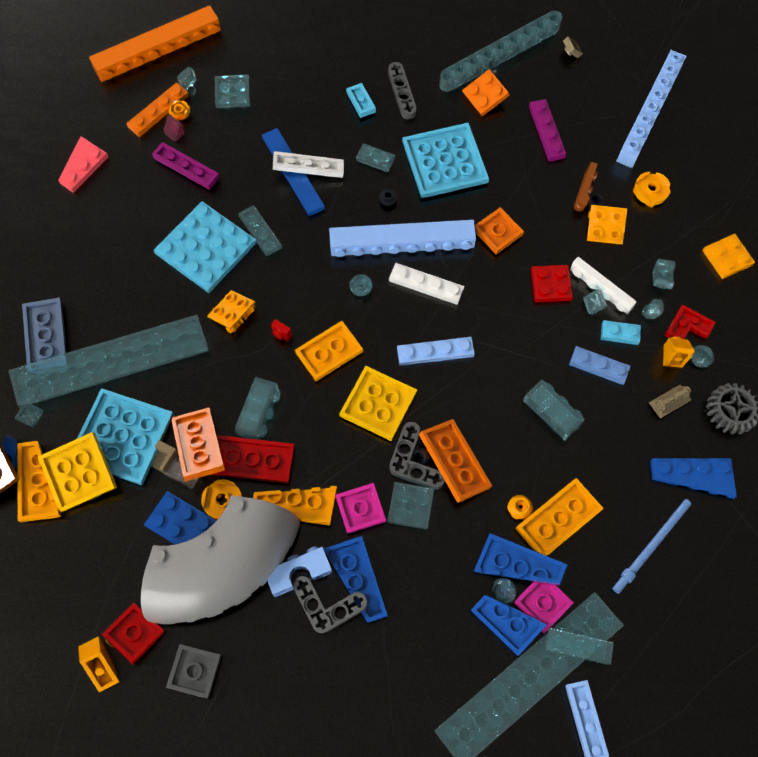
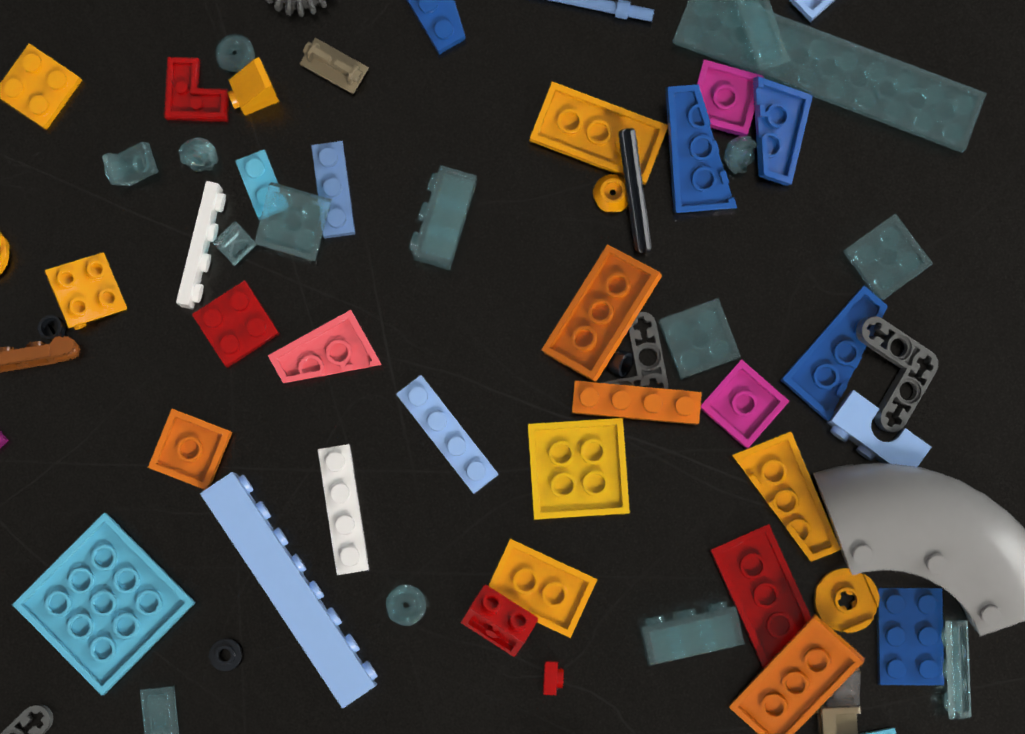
camera: 120 degrees left, 15 degrees up
none -> clear light blue plate [254,182,332,261]
none -> coral wing [268,310,382,383]
none -> red bracket [461,585,538,657]
none -> orange plate [572,381,702,425]
none -> black axle [618,128,651,253]
none -> clear light blue plate [843,213,933,301]
none -> clear light blue plate [941,620,971,719]

